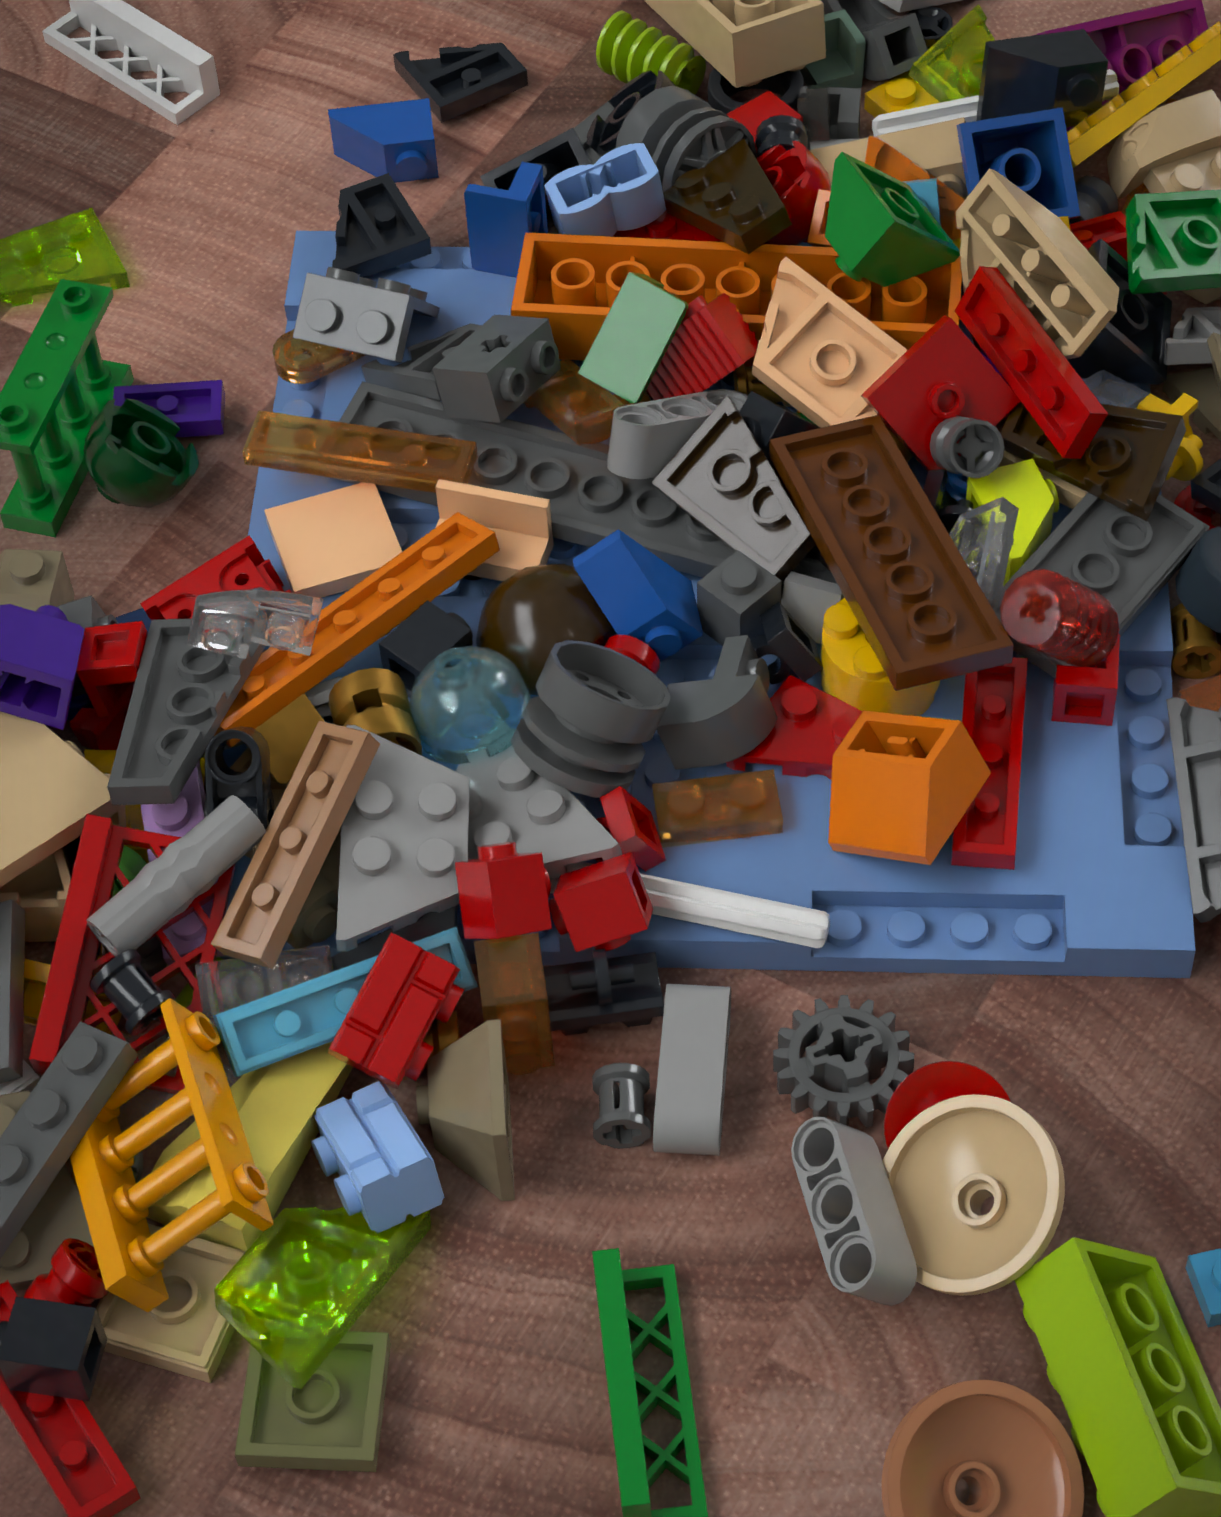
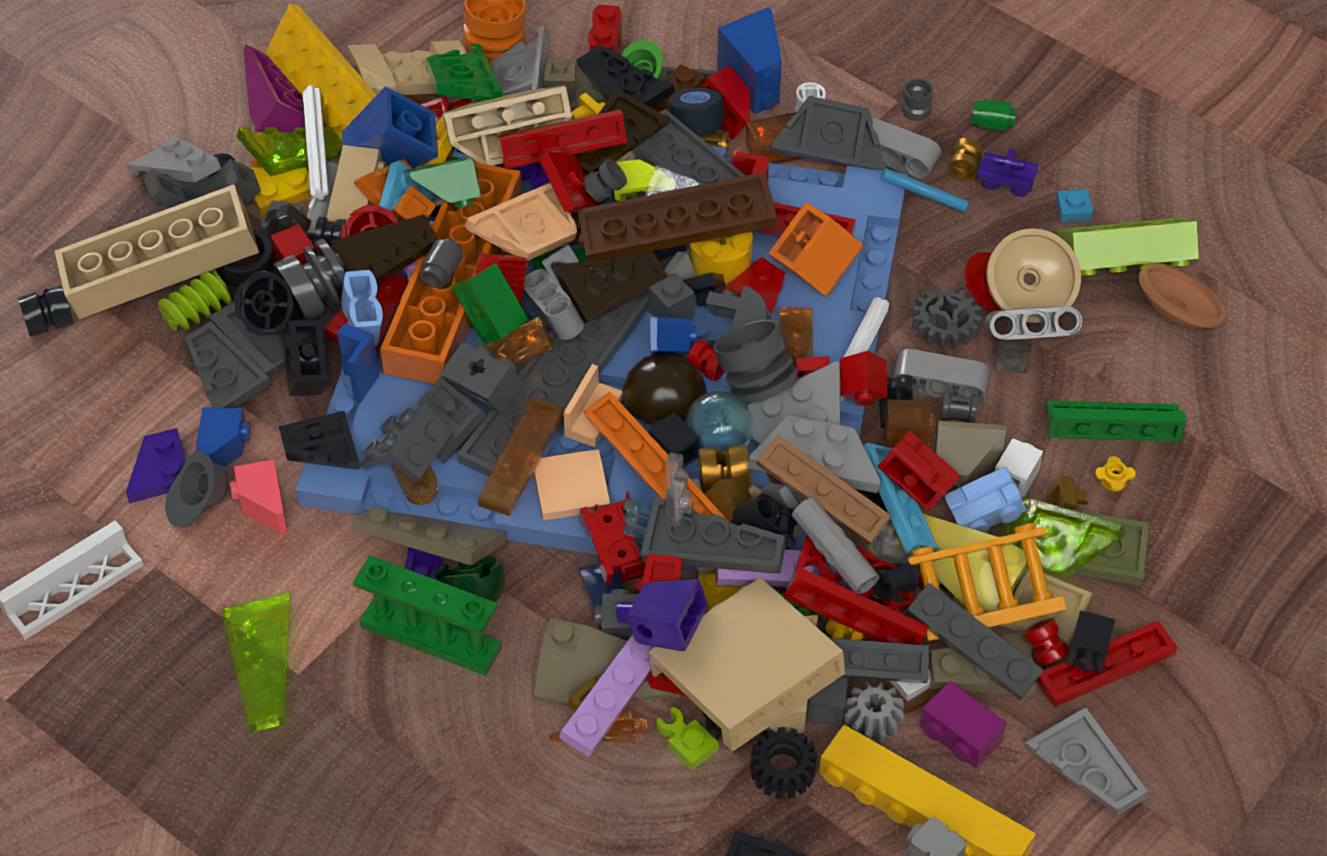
camera: 85 degrees left, 0 degrees up
black wing [393,43,528,123] -> none
red brick [455,842,552,939] -> none
black slope [976,29,1108,127] -> none
clear red piece [1000,569,1119,667] -> none
none -> dark purple wing [126,428,186,503]
none -> dark grey piece [165,451,229,528]
none -> dark grey wing [185,321,270,408]
none -> coral slope [230,459,288,533]
none -> dark tan wing [354,507,507,566]
none -> dark grey brick [420,239,463,288]
none -> dark azure bar [880,168,968,212]
none -> clear smoke plate [995,339,1032,373]
none -> white brick [995,438,1043,499]
none -> pearl gold tile [1045,475,1088,523]
none -> yellow plate [1095,456,1136,491]

